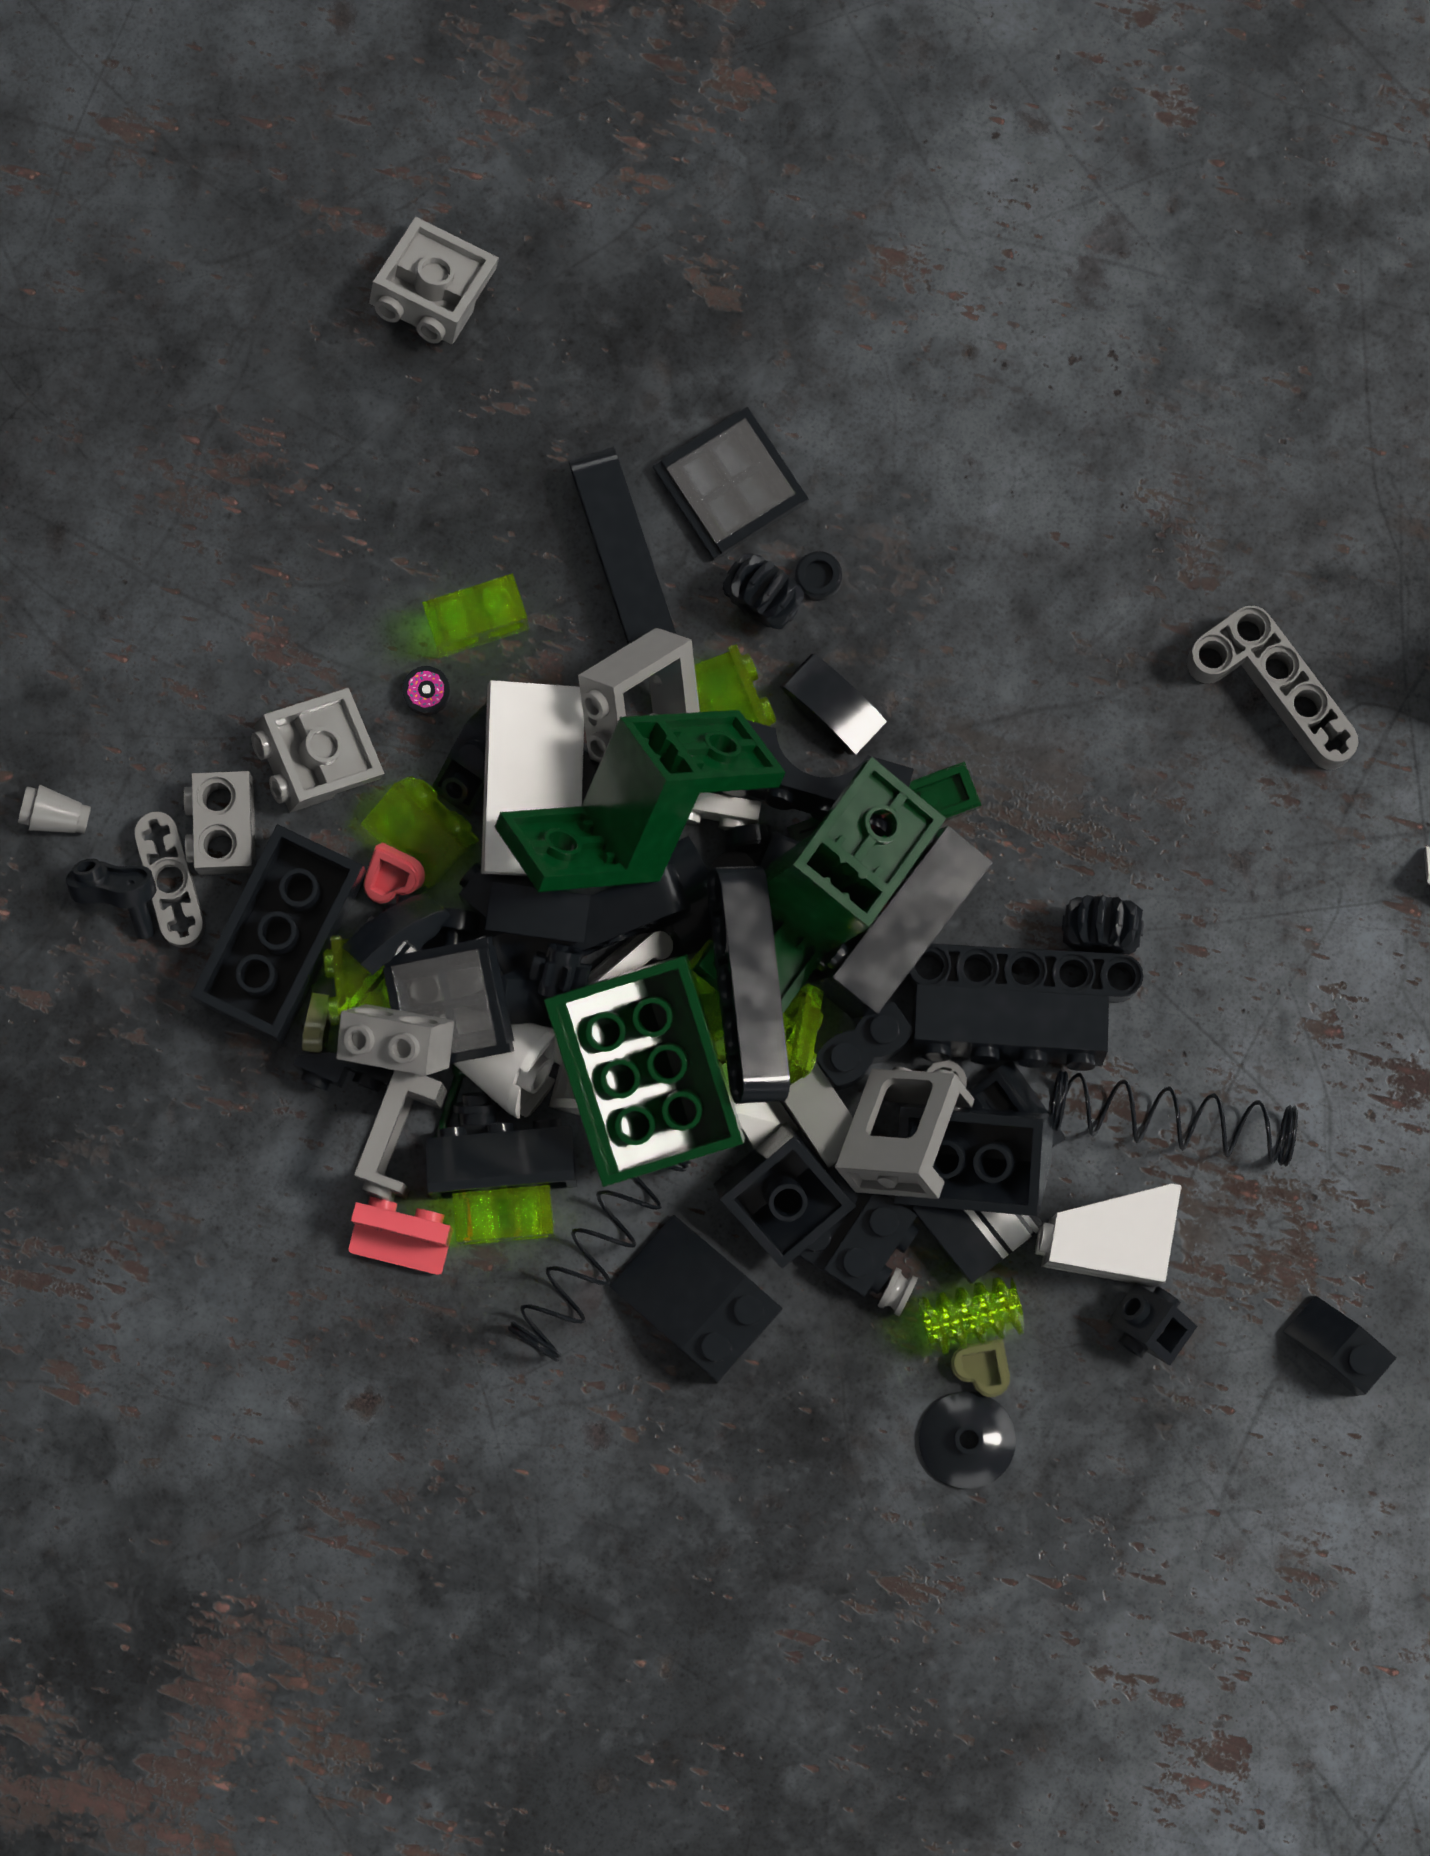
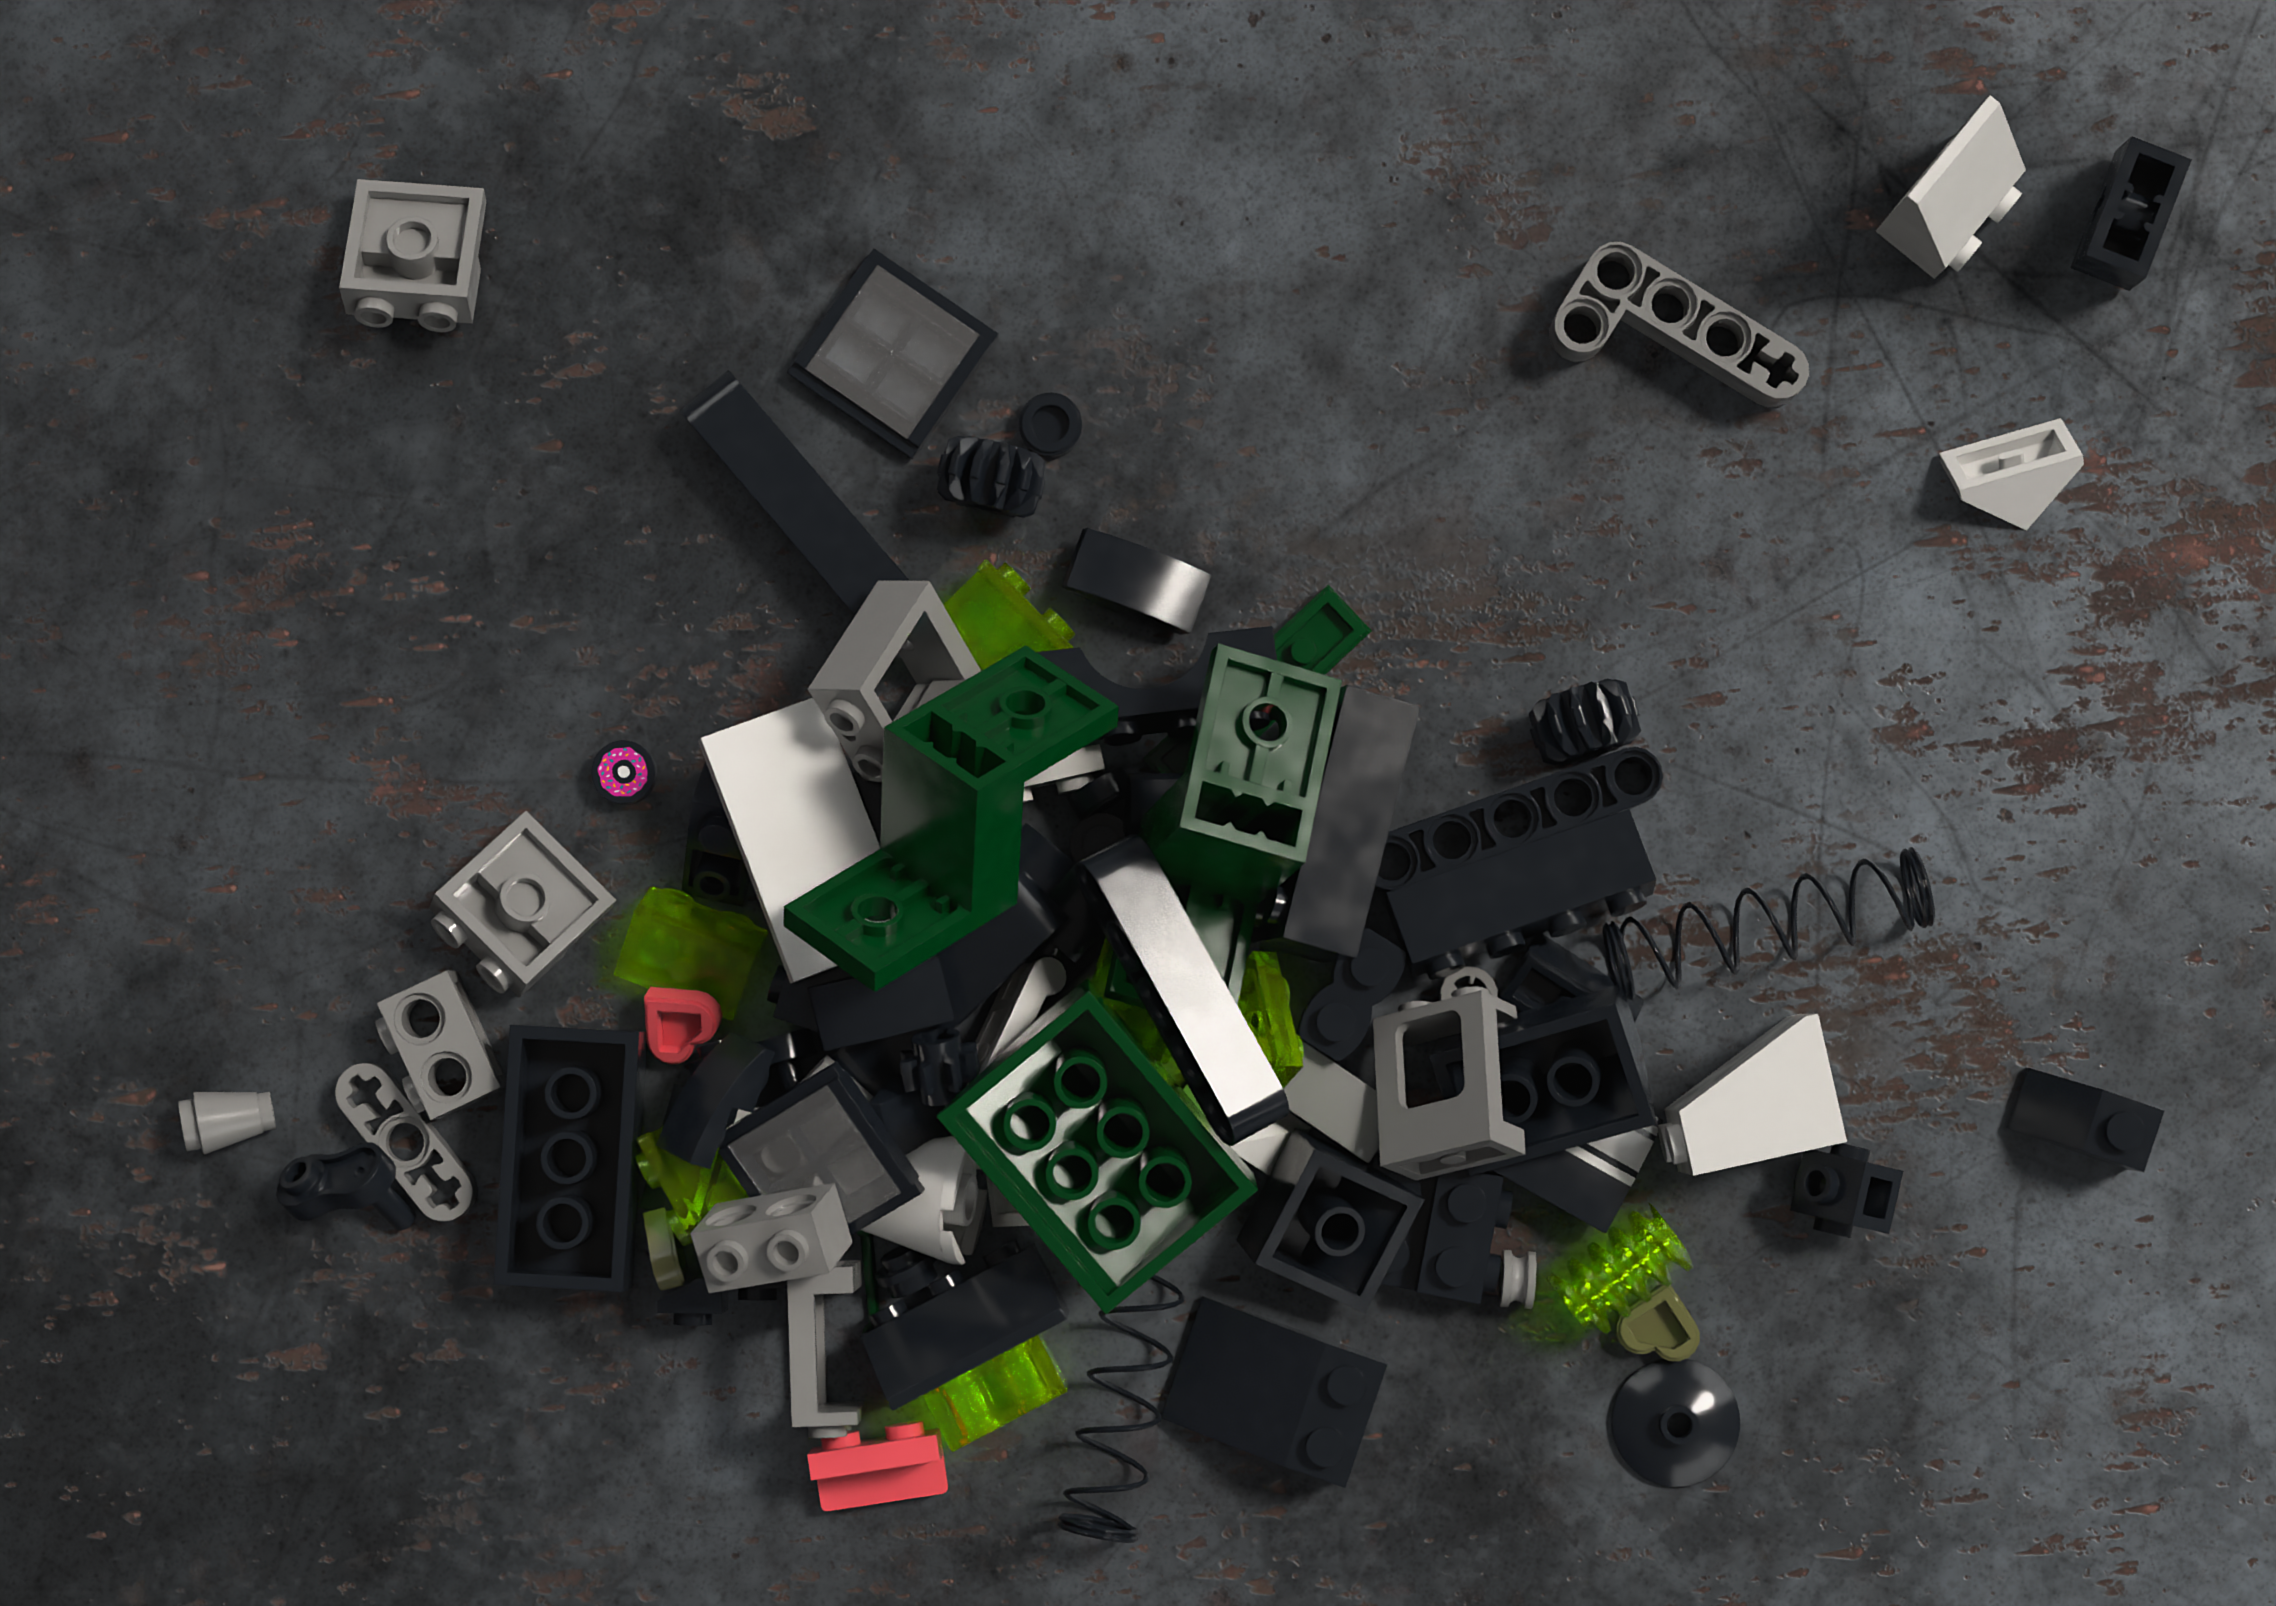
camera: 15 degrees left, 5 degrees up
clear neon green brick [422,573,530,658] -> none

